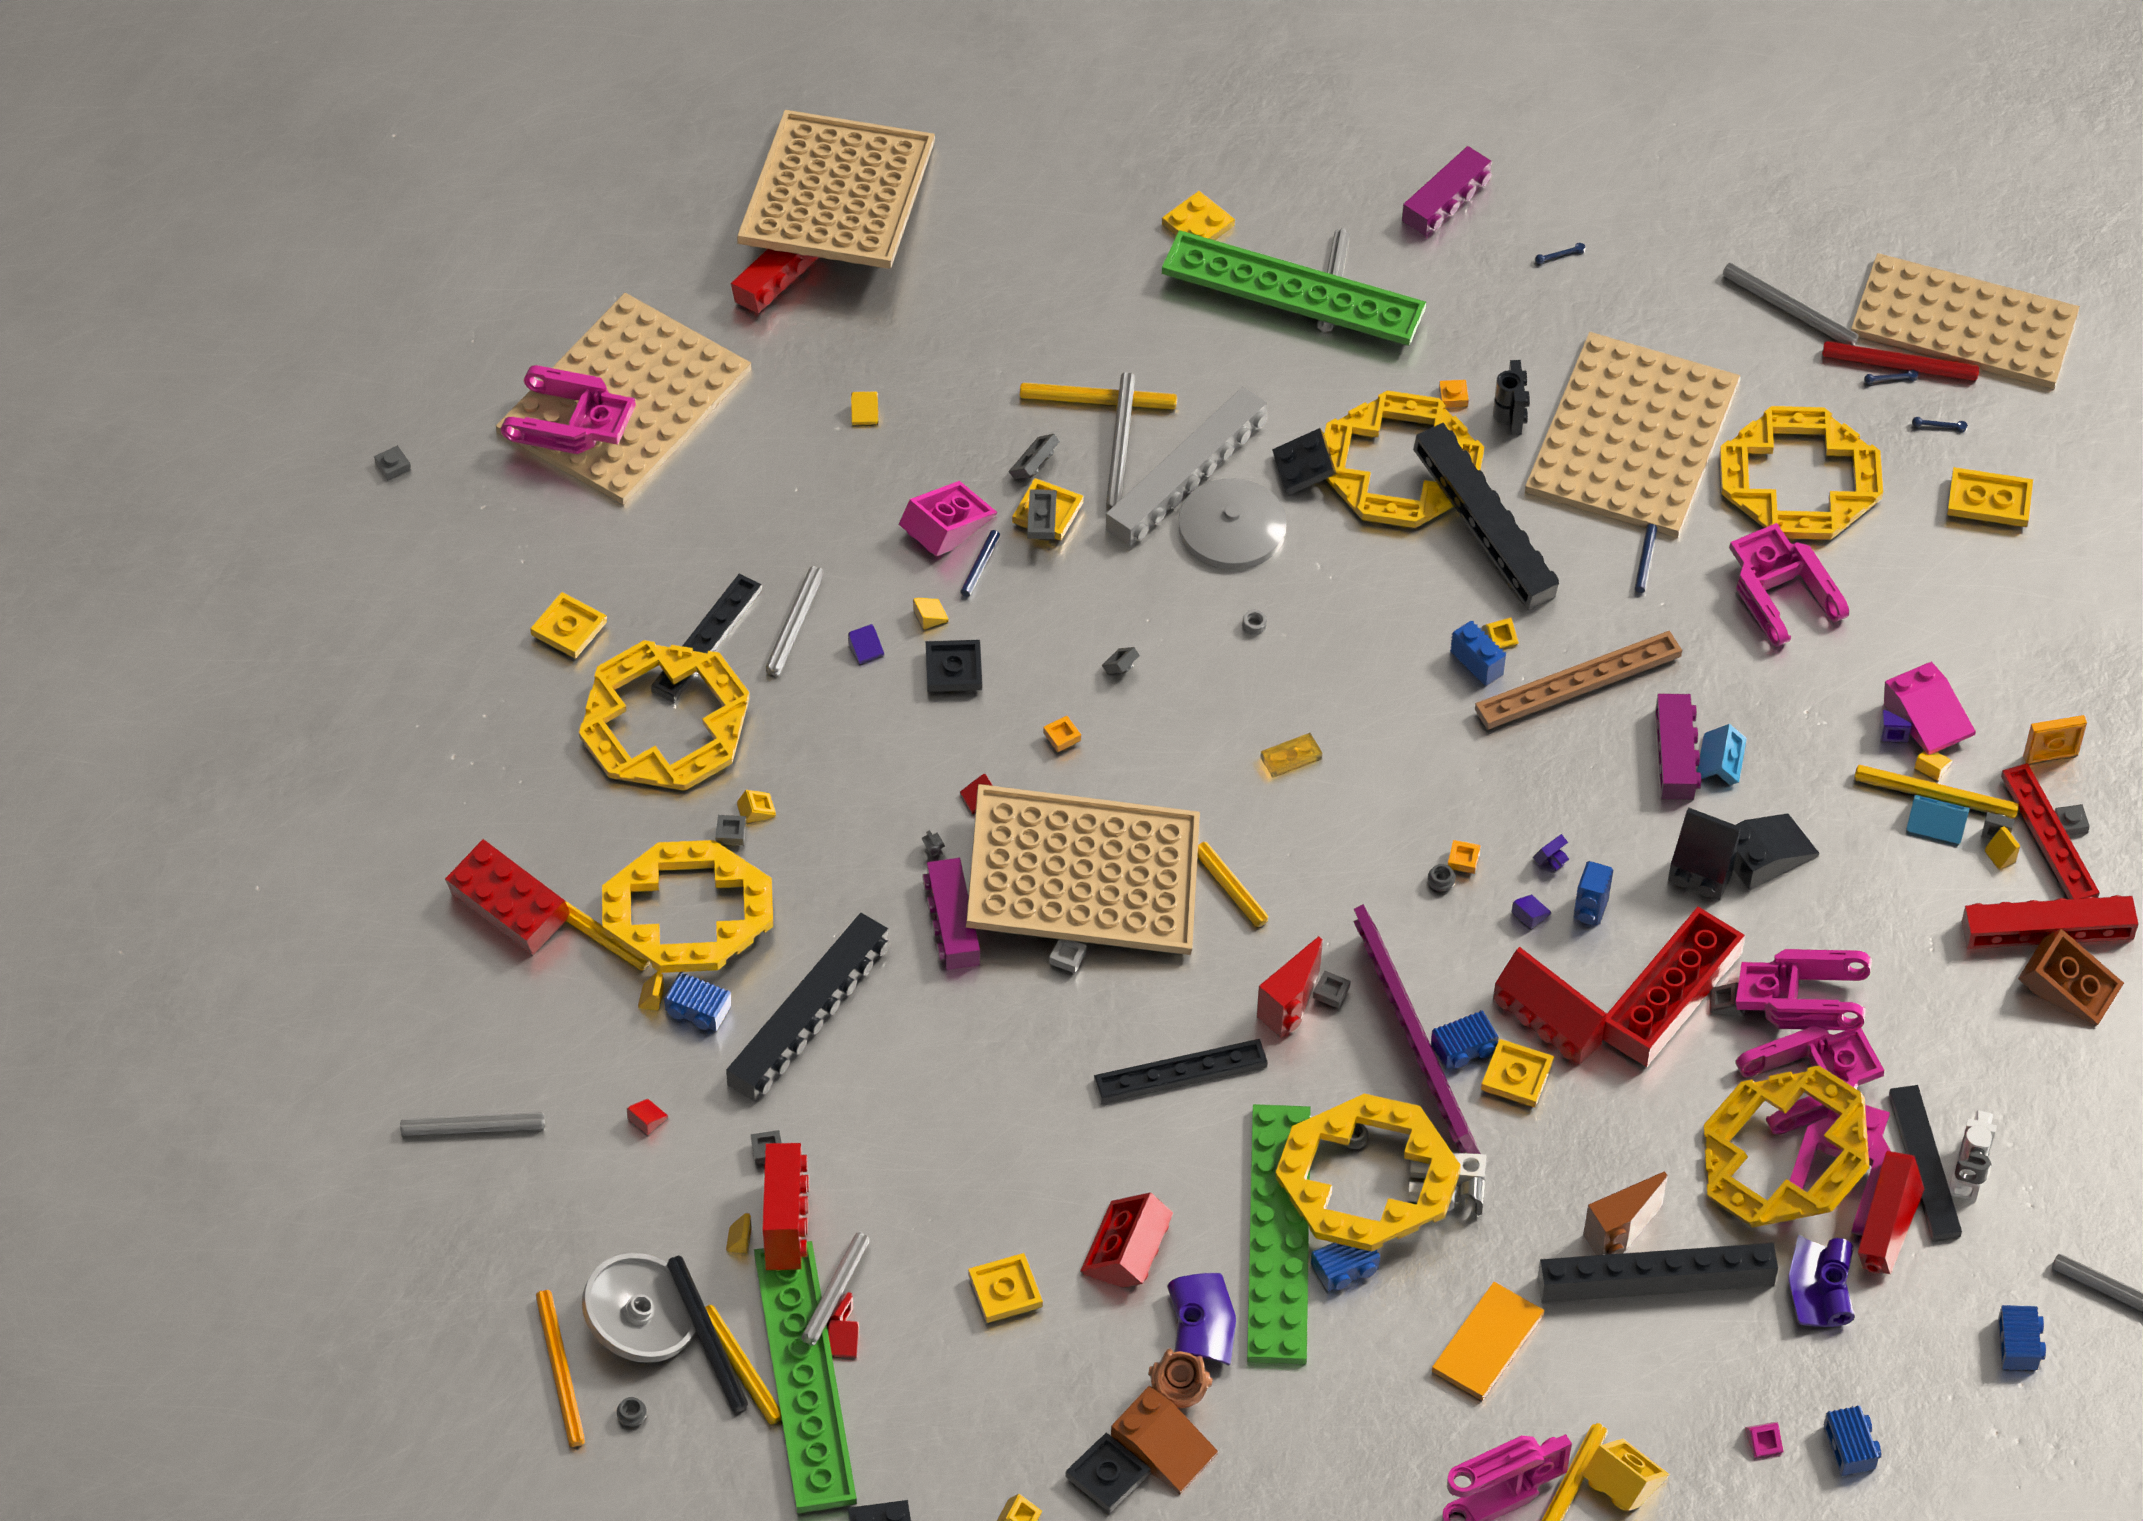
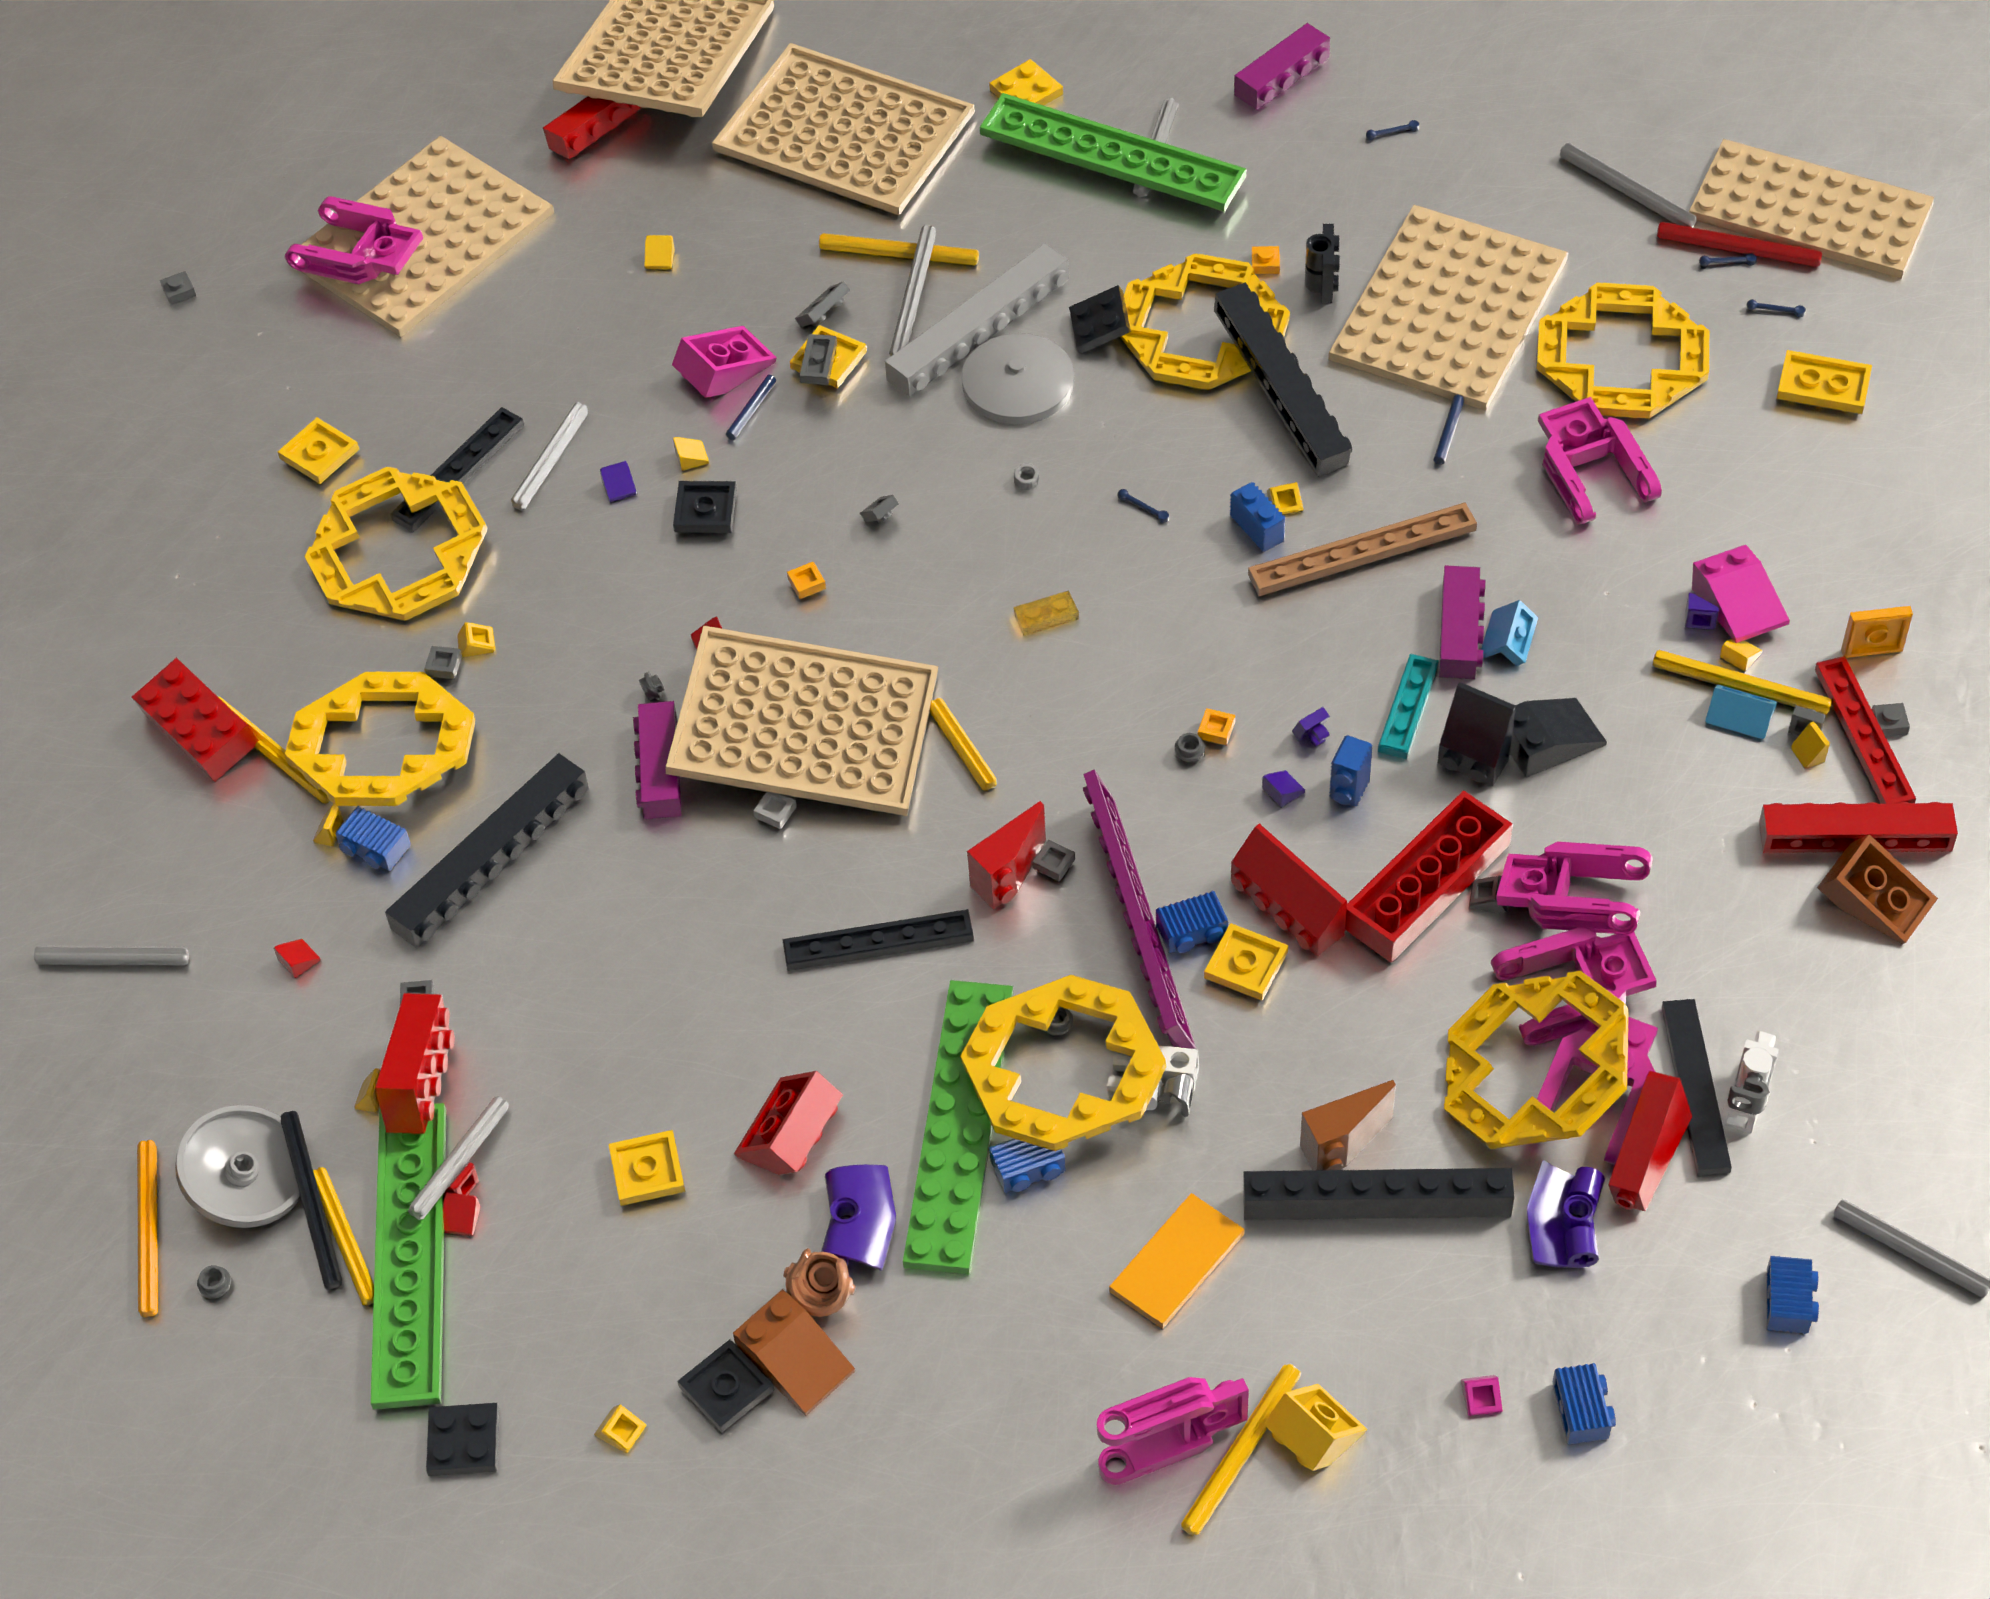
camera: 10 degrees right, 0 degrees up
none -> tan plate [712,43,975,215]
none -> dark blue hinge [1117,489,1169,523]
none -> teal tile [1378,654,1439,759]

